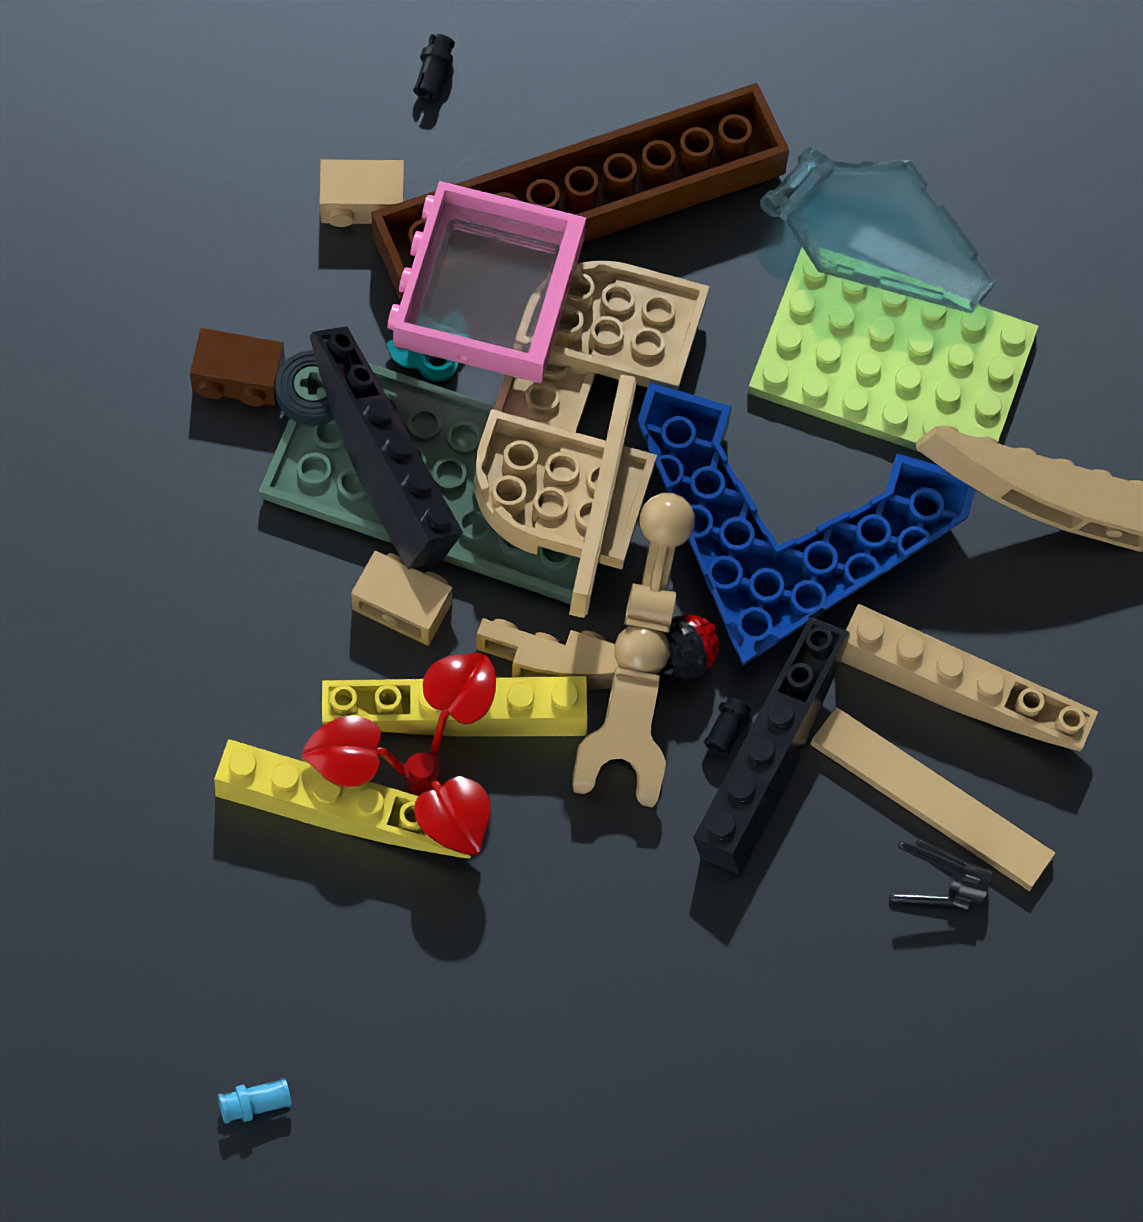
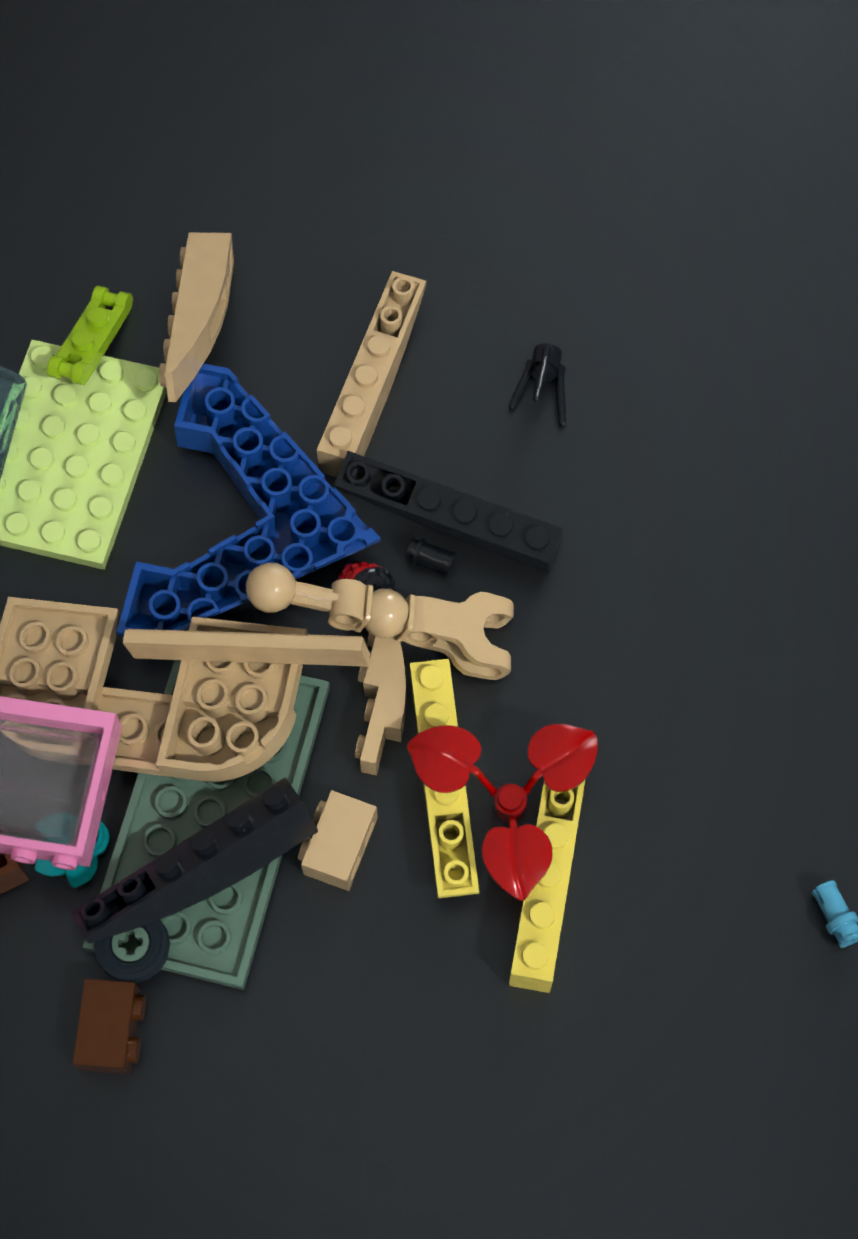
camera: 90 degrees left, 0 degrees up
tan tile [810,707,1055,891] -> none
none -> lime plate [47,285,133,386]

